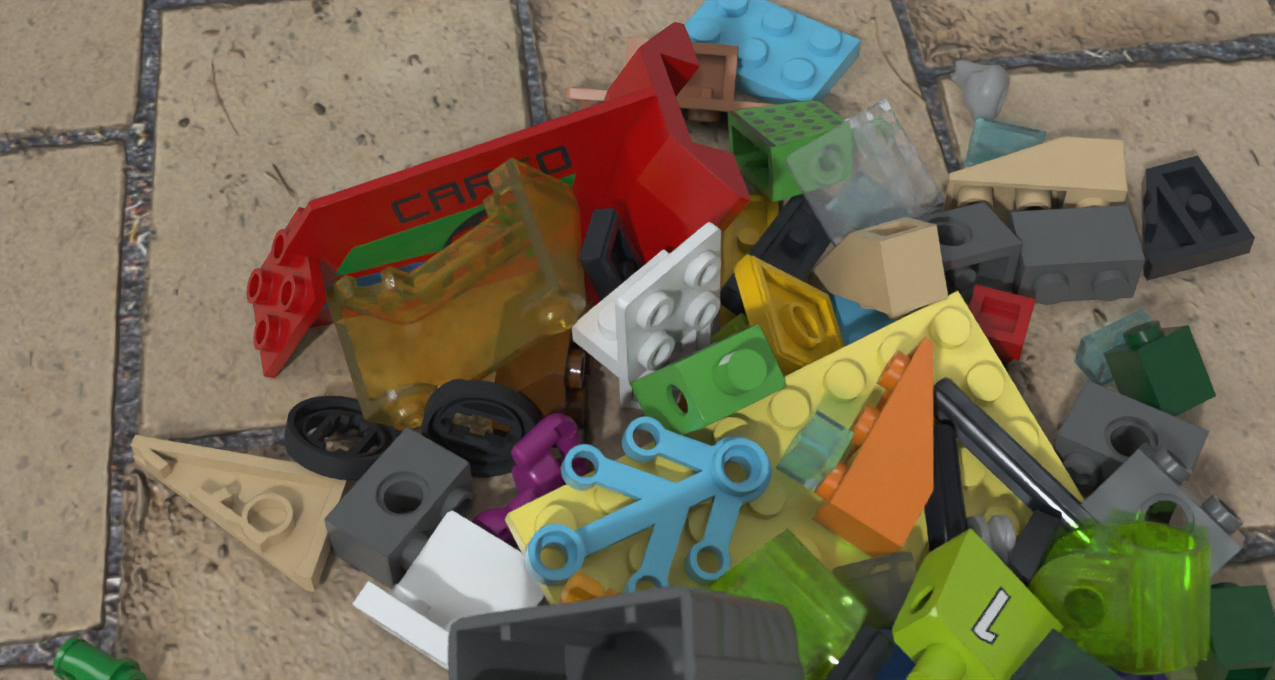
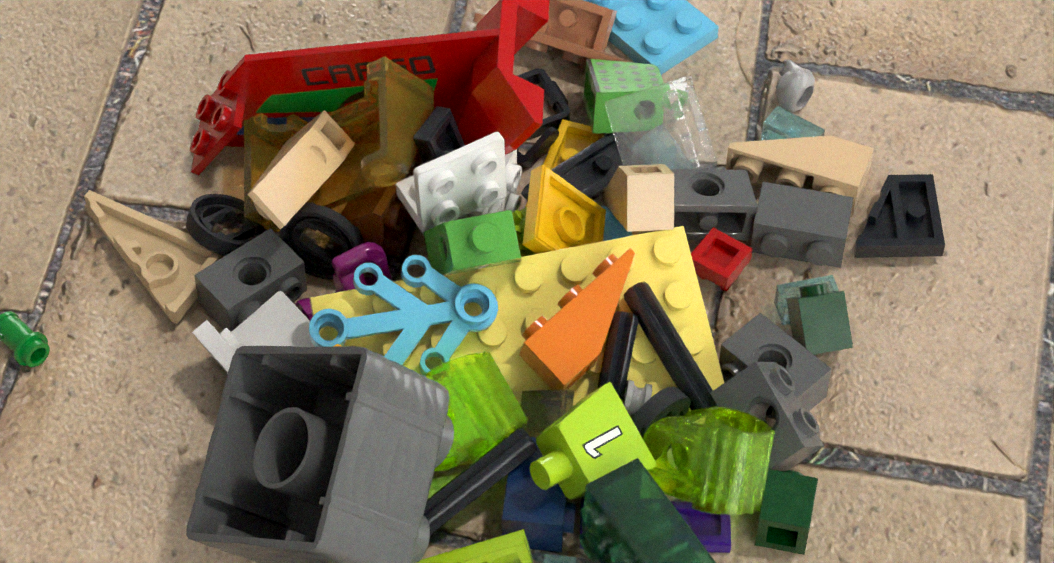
camera: 15 degrees right, 0 degrees up
clear light blue piece [776,410,855,490] -> none
none -> tan slope [248,110,355,229]

